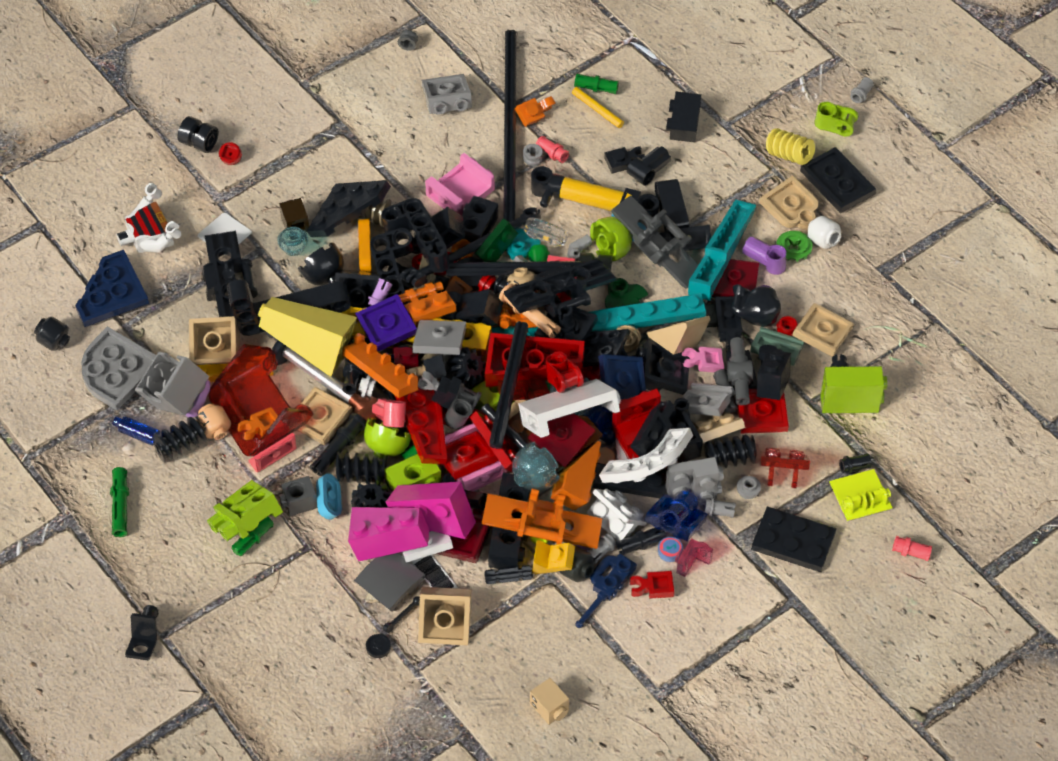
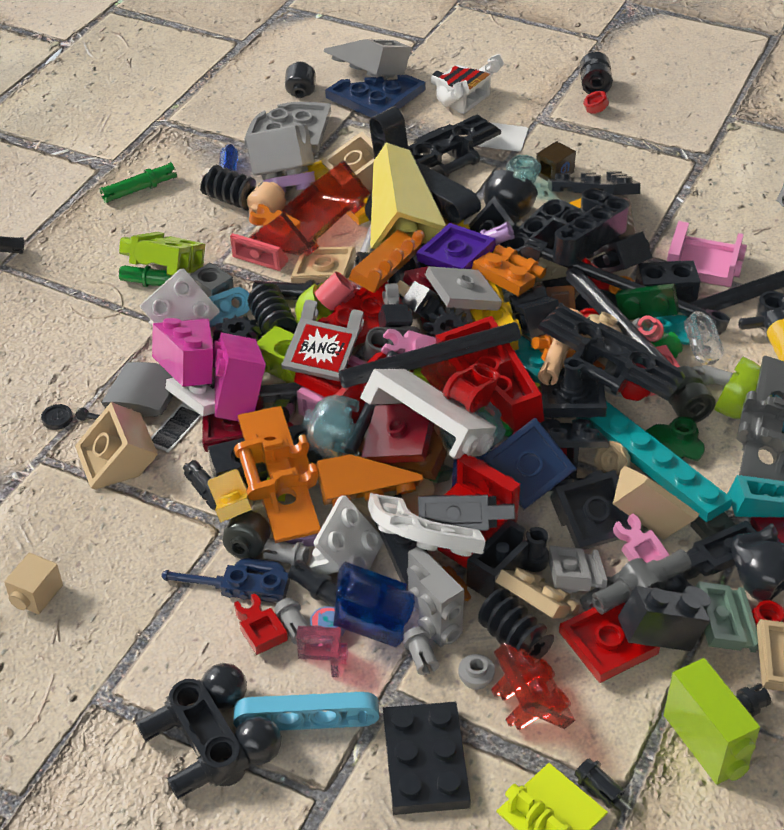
camera: 65 degrees right, 10 degrees down
none -> black piece [135,663,282,800]
none -> white bracket [140,269,220,328]
none -> medium azure beam [233,692,379,731]
none -> light grey pin [274,598,313,644]
none -> flag [282,300,364,382]
none -> light grey slope [324,39,412,78]
none -> bright pink plate [381,329,436,370]
none -> coral pin [638,316,664,342]

